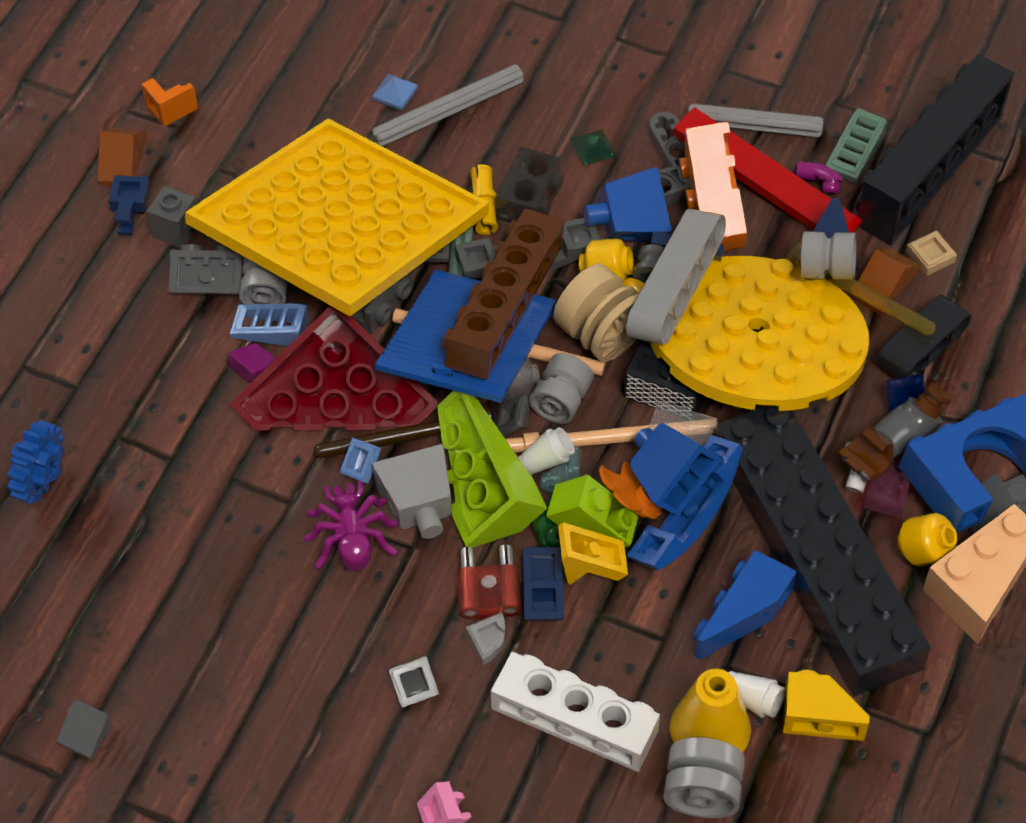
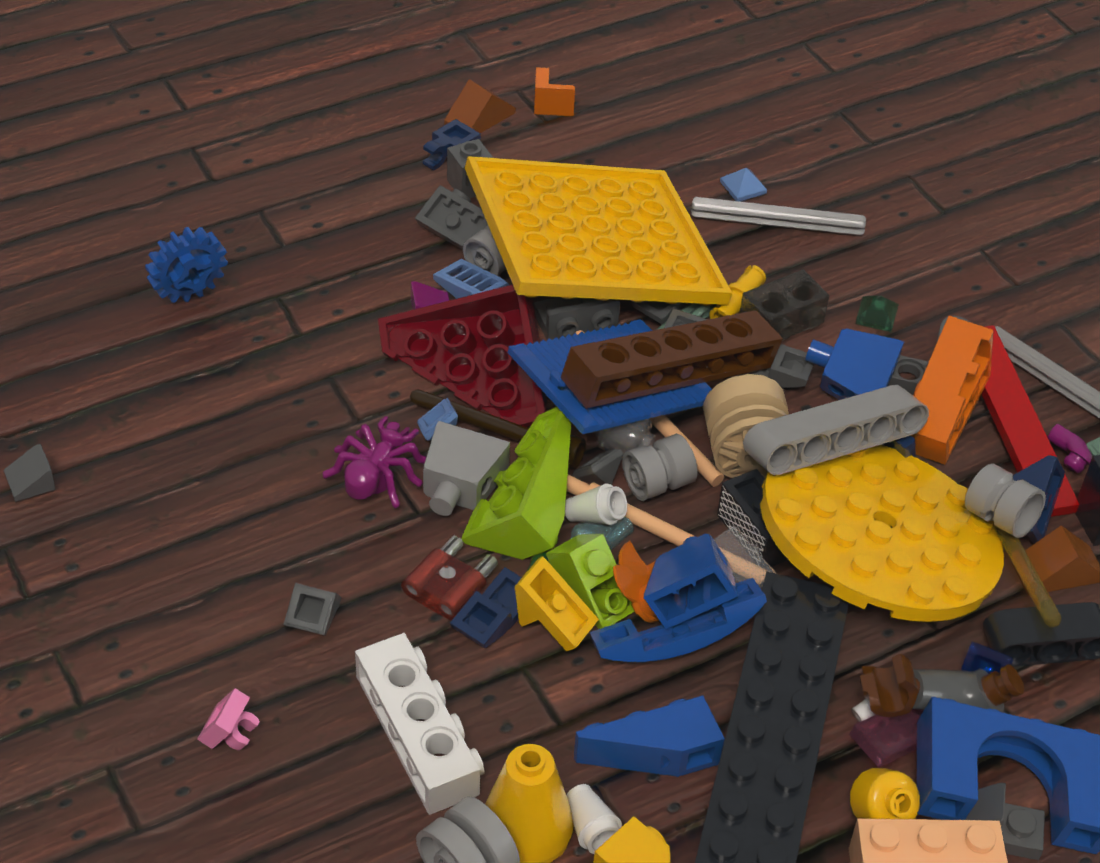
camera: 35 degrees right, 10 degrees down
light grey tile [466,612,505,665] -> none
yellow head [579,238,634,281] -> none

